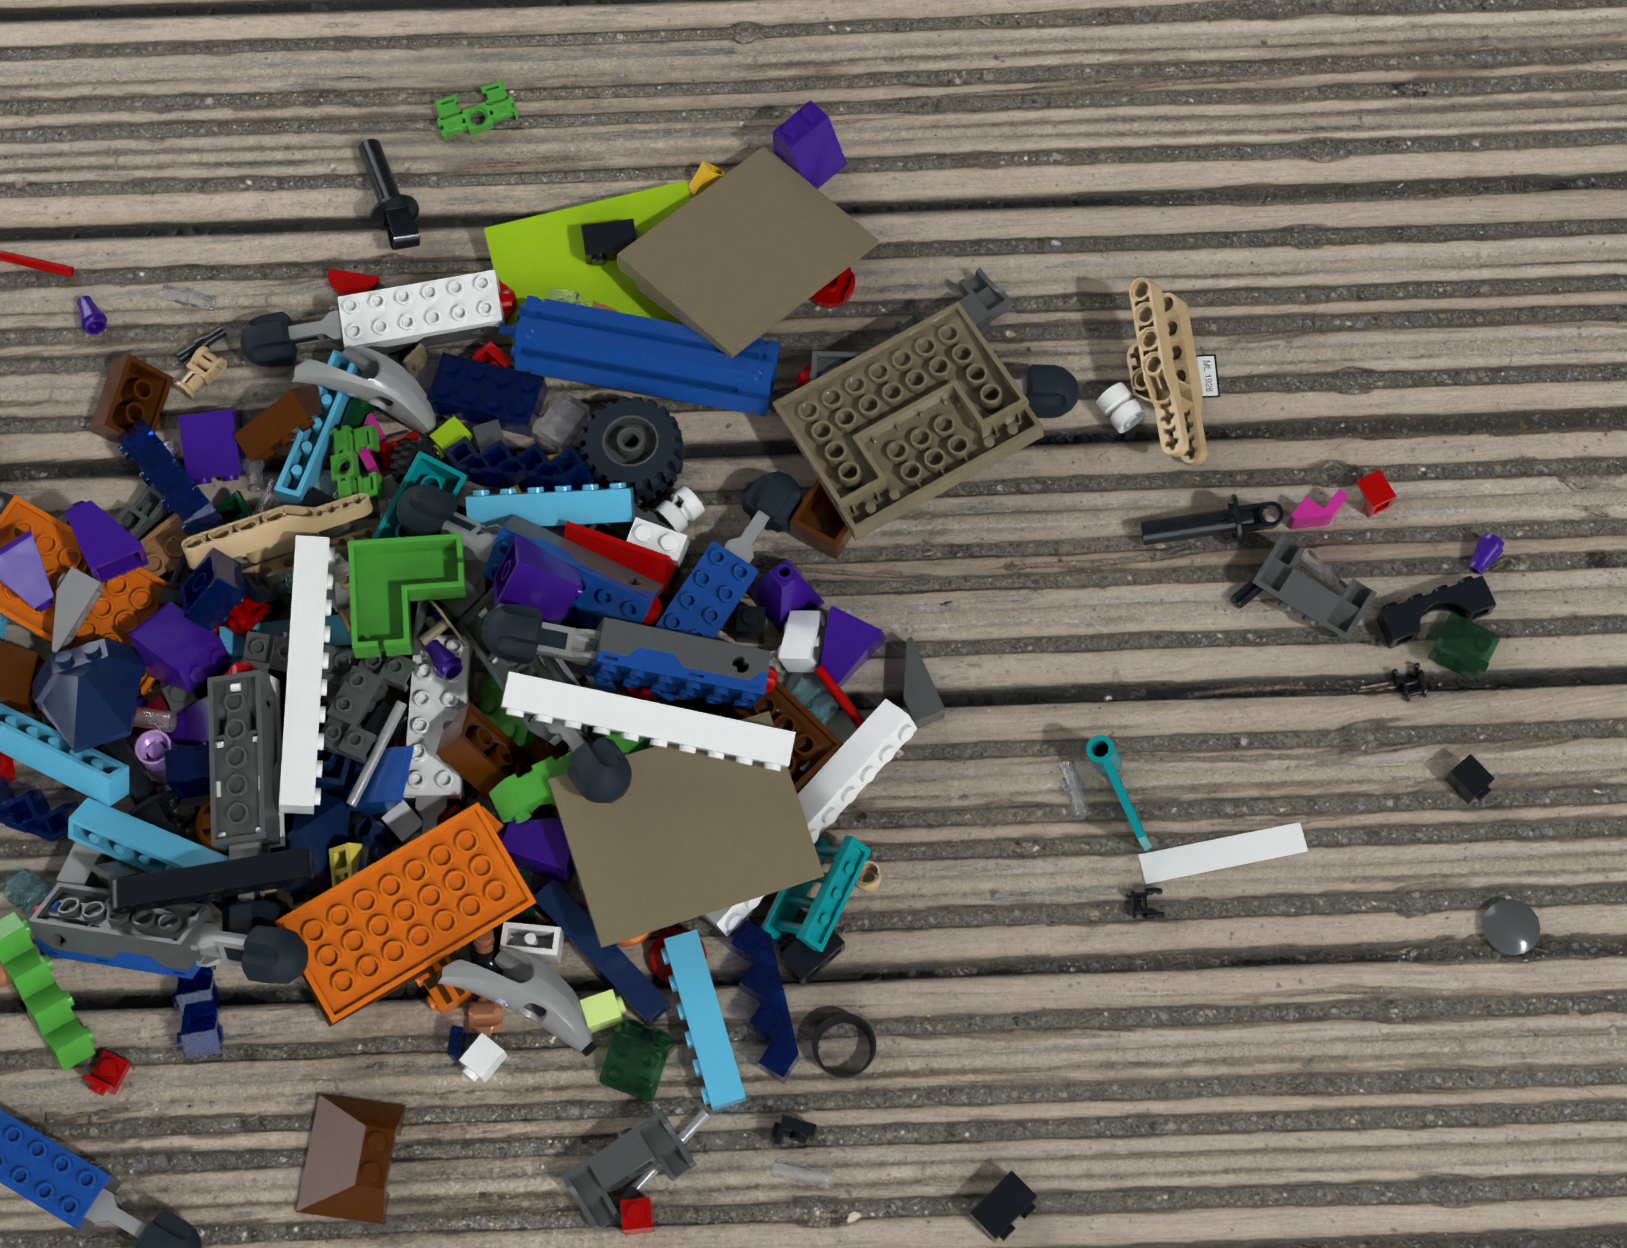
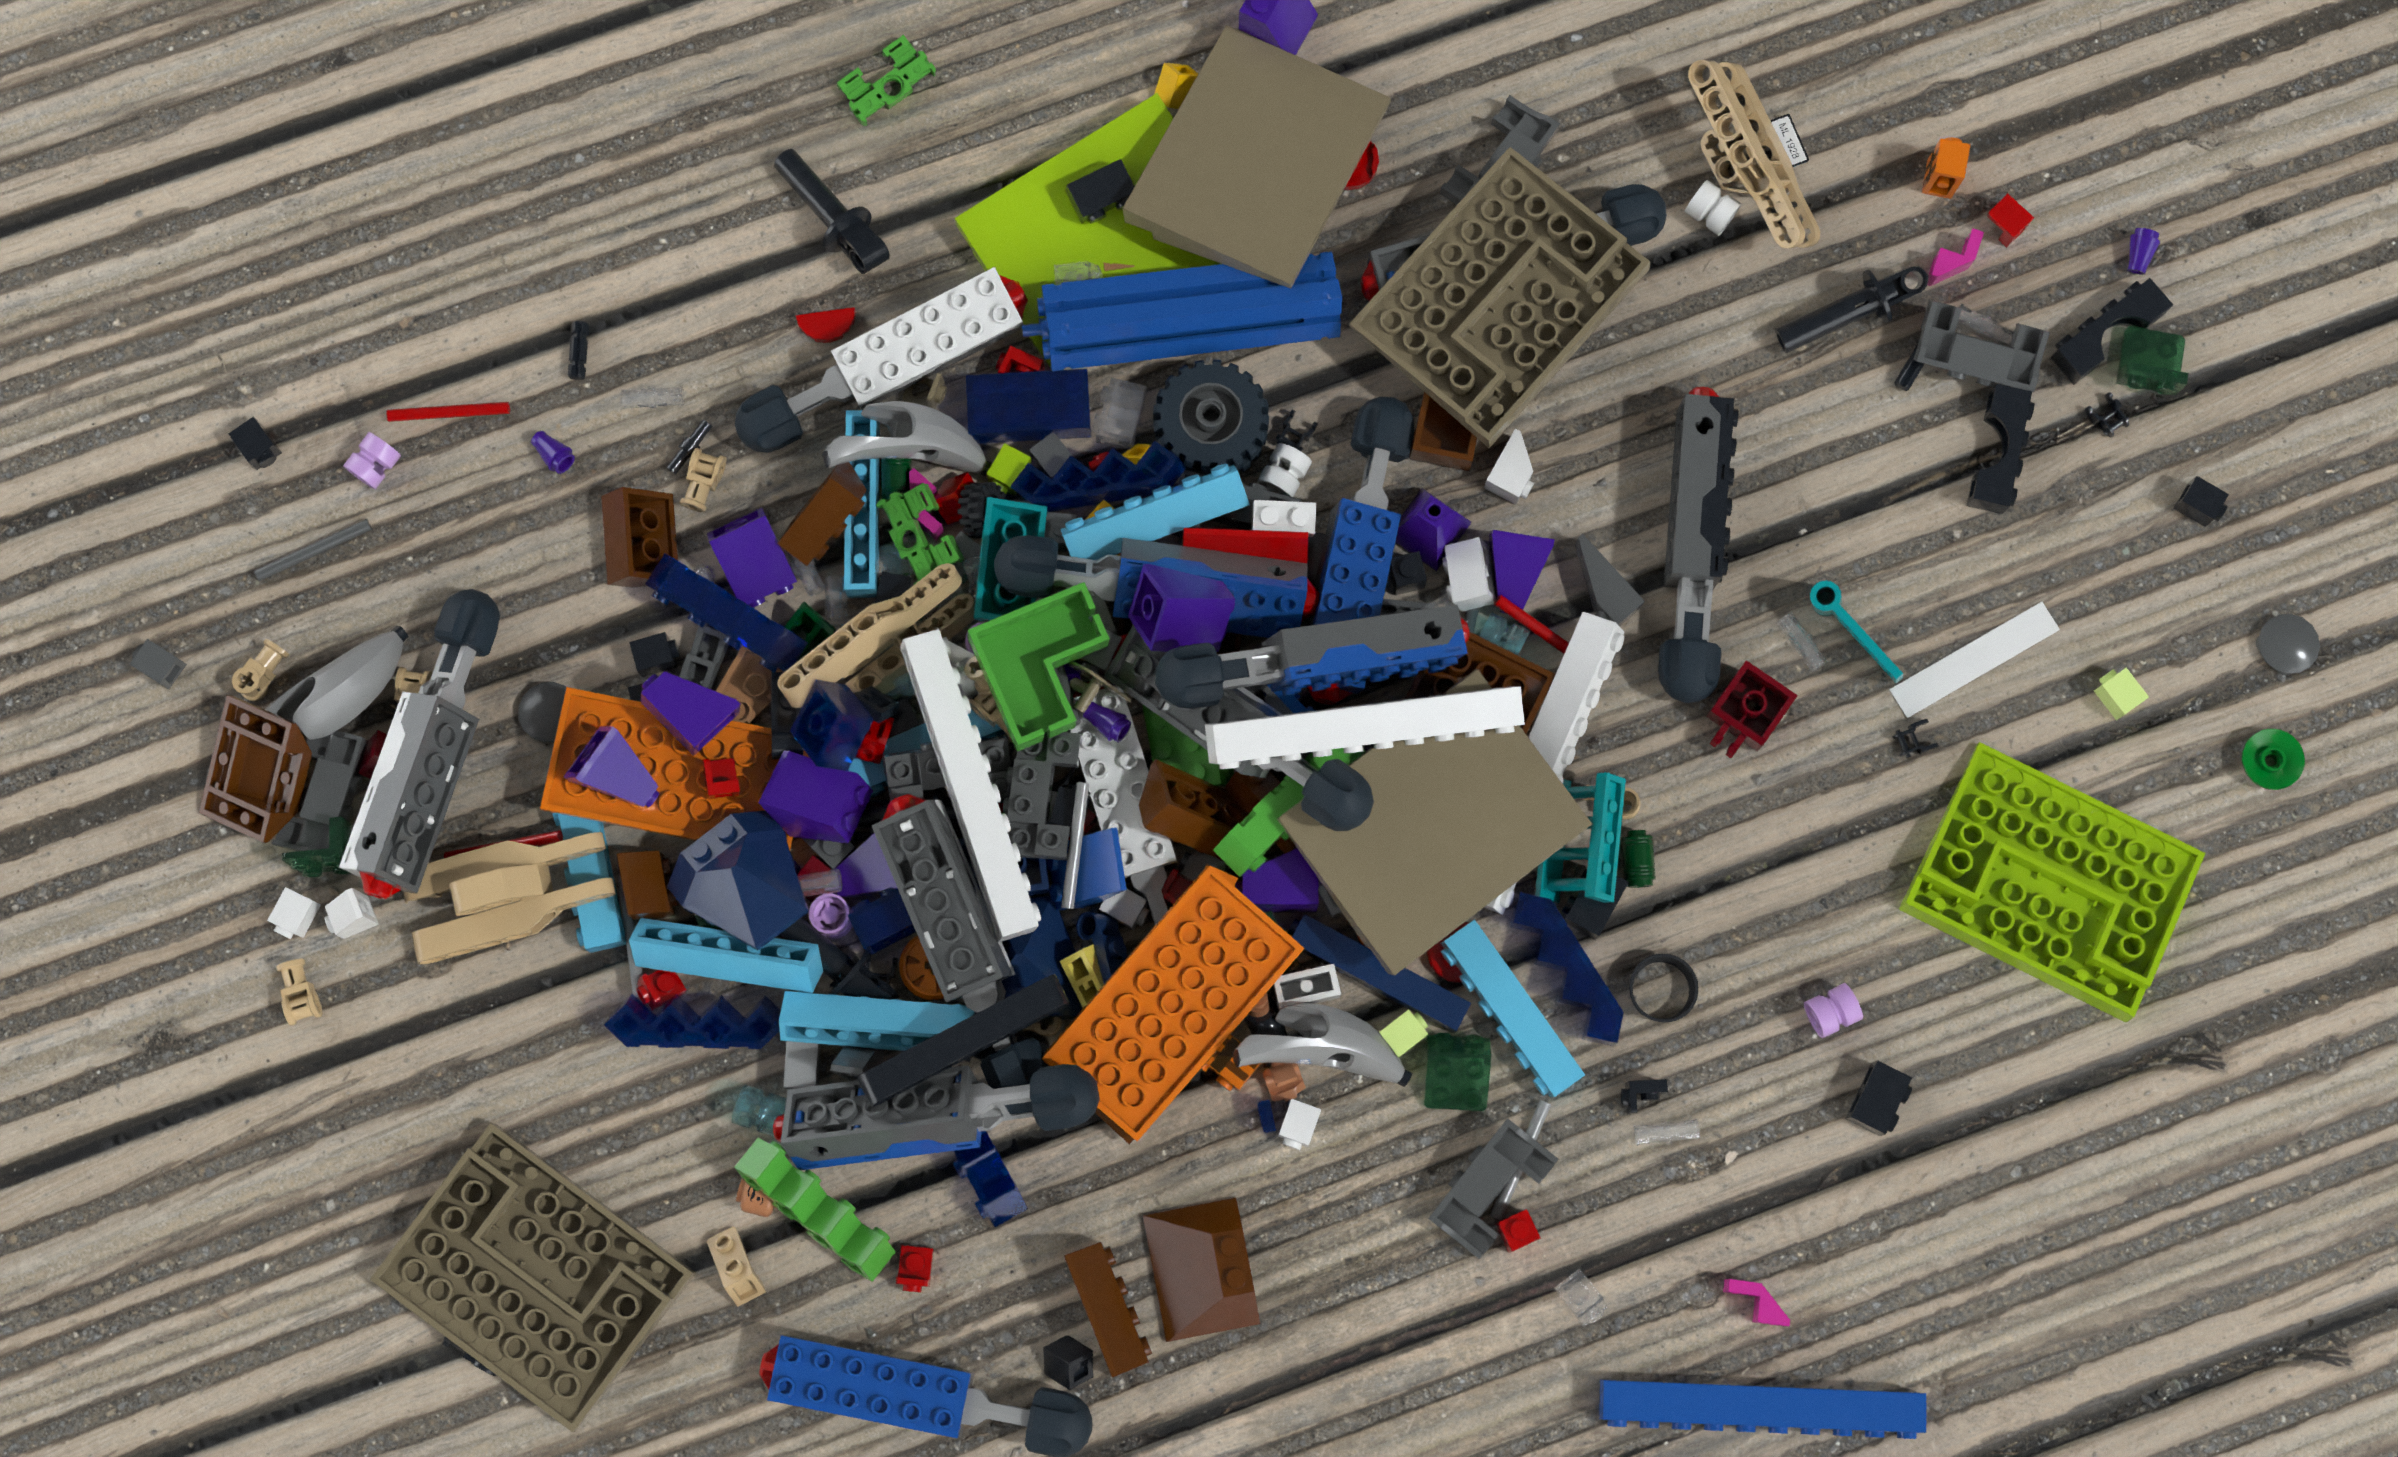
camera: 20 degrees left, 10 degrees up
light grey slope [52,567,104,654] -> none
none -> black axle [568,321,589,380]
none -> black brick [629,632,680,677]
none -> red panel [703,758,740,800]
none -> black panel [1043,1335,1094,1390]
none -> reddish brown slope [1064,1242,1153,1378]
none -> black piece [1276,409,1318,451]
none -> white slope [1484,429,1534,505]
none -> dark green head [1621,830,1656,888]
none -> piece [1658,387,1739,703]
none -> dark red hinge [1706,660,1798,758]
none -> lavender wheel [1804,983,1863,1038]
none -> lime slope [1899,742,2205,1023]
none -> orange brick [1921,137,1971,199]
none -> black arch [1966,384,2035,514]
none -> yellowish green brick [2094,668,2149,720]
none -> green dish [2242,729,2305,790]

